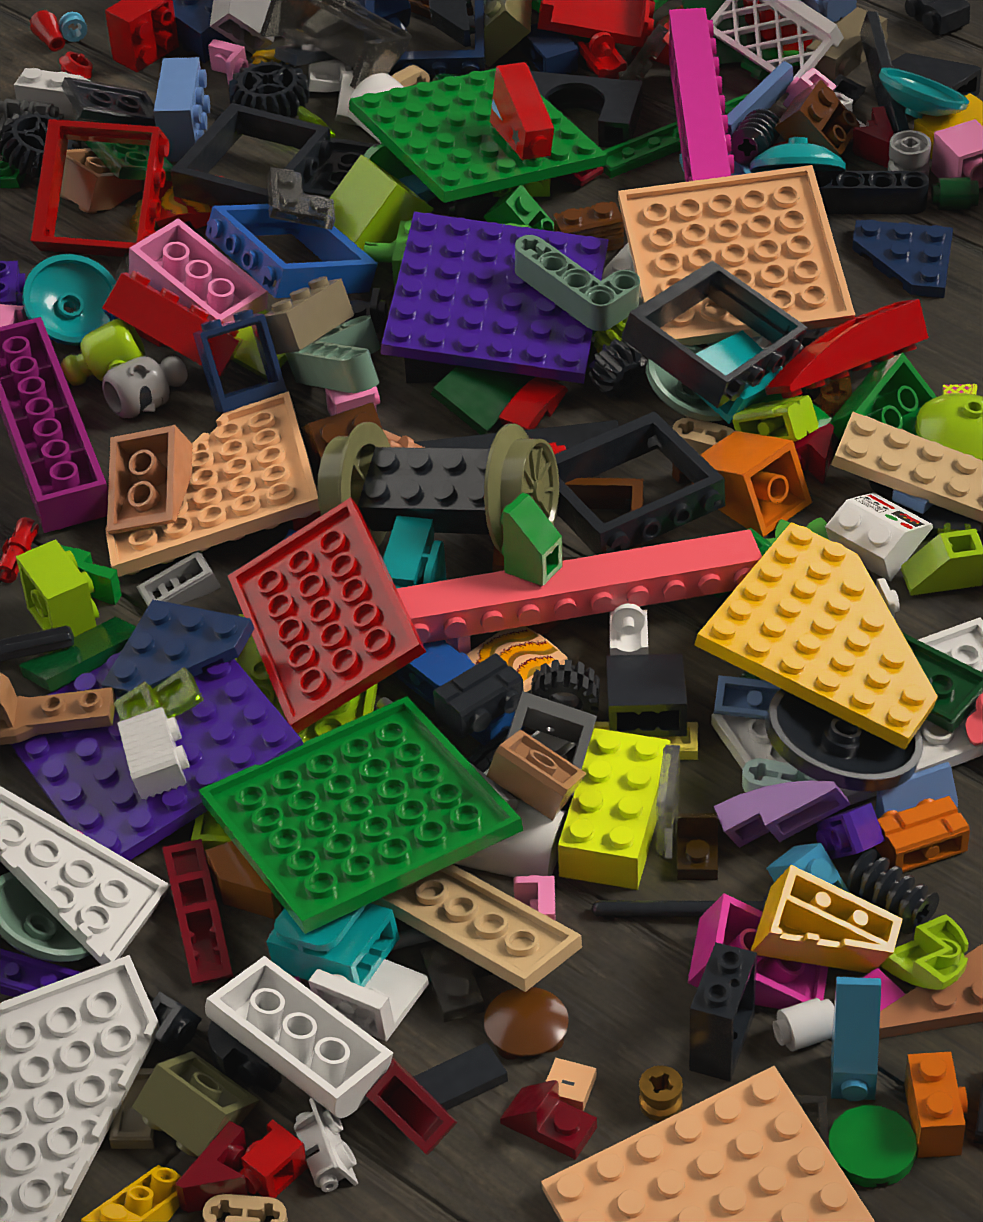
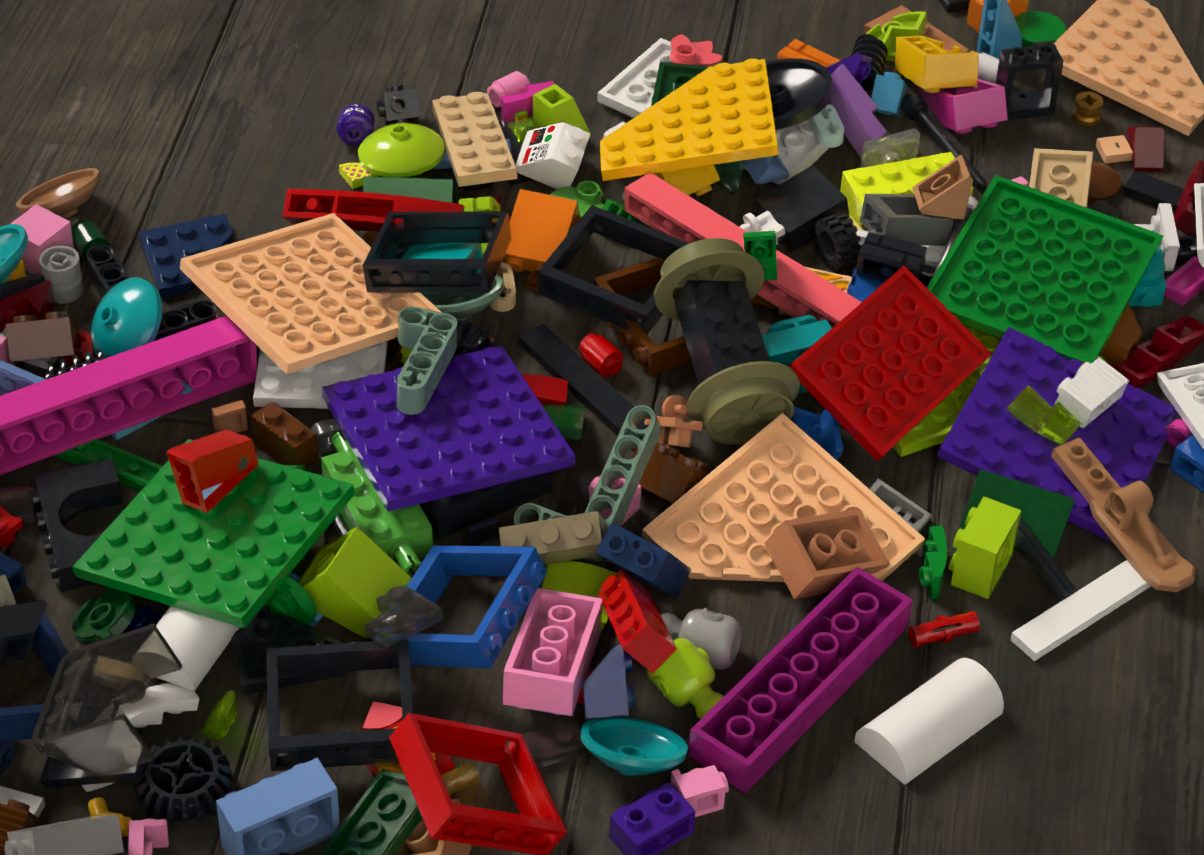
camera: 125 degrees left, 0 degrees up
dark blue plate [102,599,255,701] -> none

